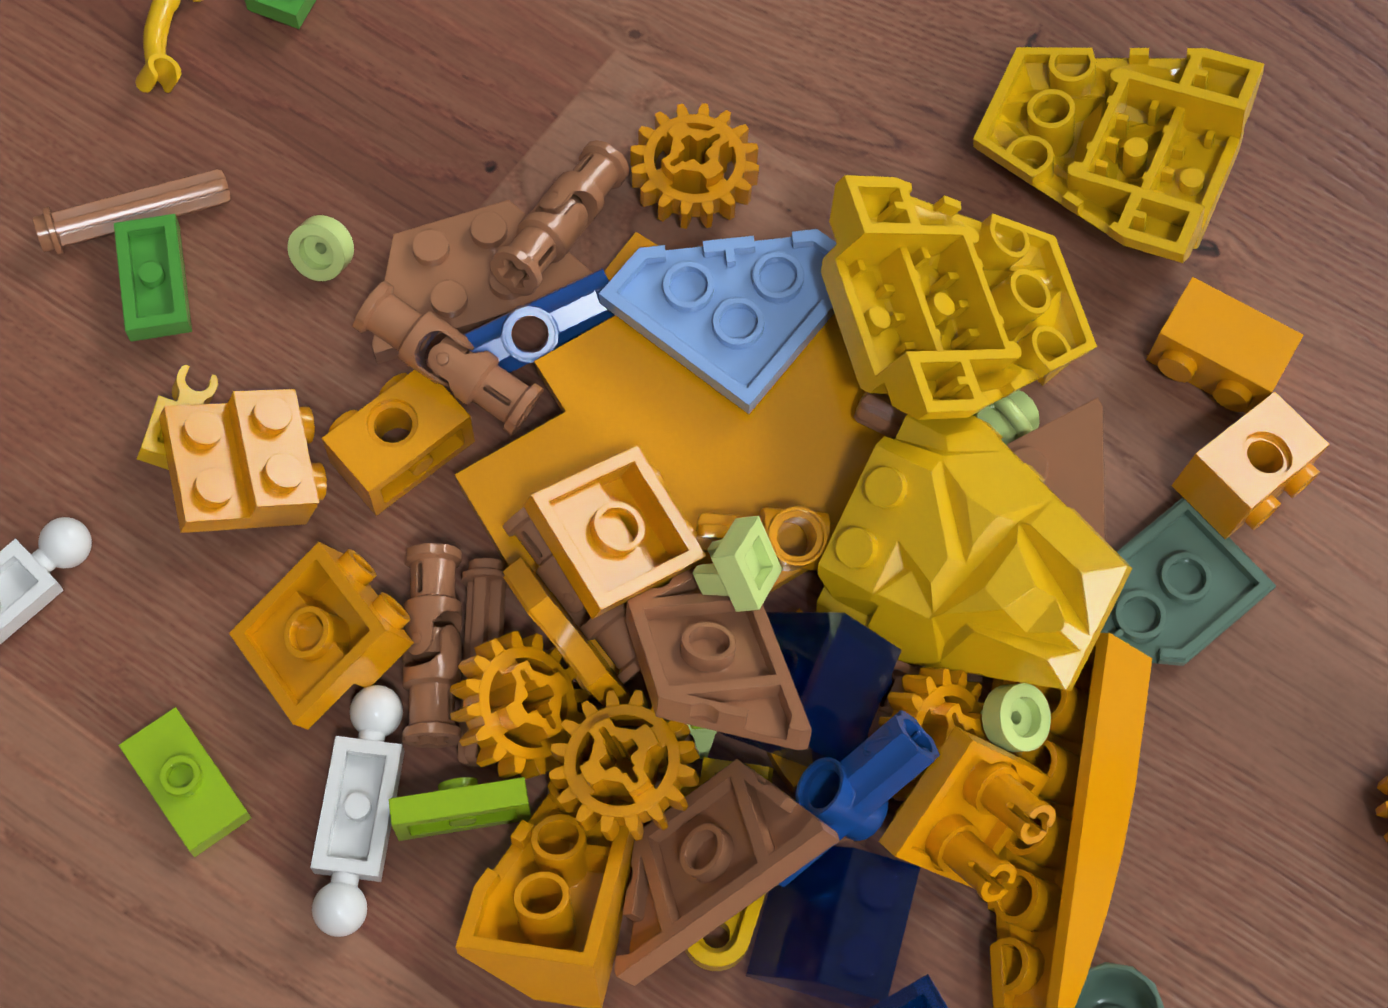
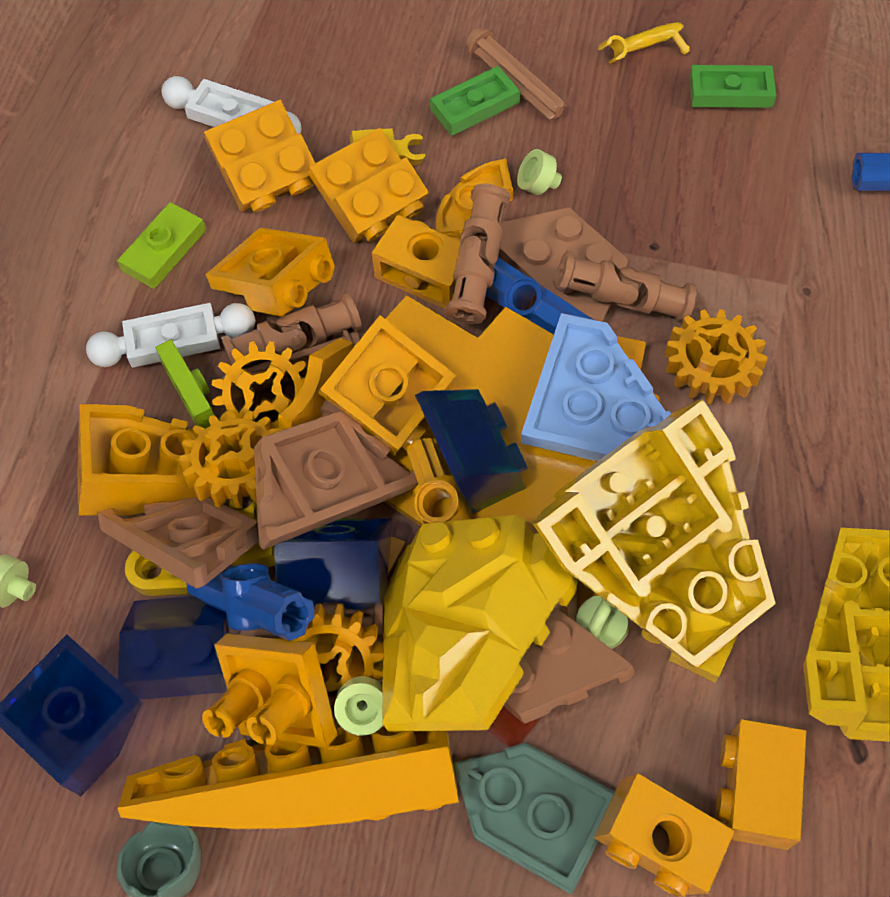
camera: 75 degrees right, 5 degrees down
yellowish green tile [692,516,783,612] -> none
none -> light orange plate [204,99,315,213]
none -> clear blue slope [415,389,528,514]
none -> light orange tile [436,158,513,238]

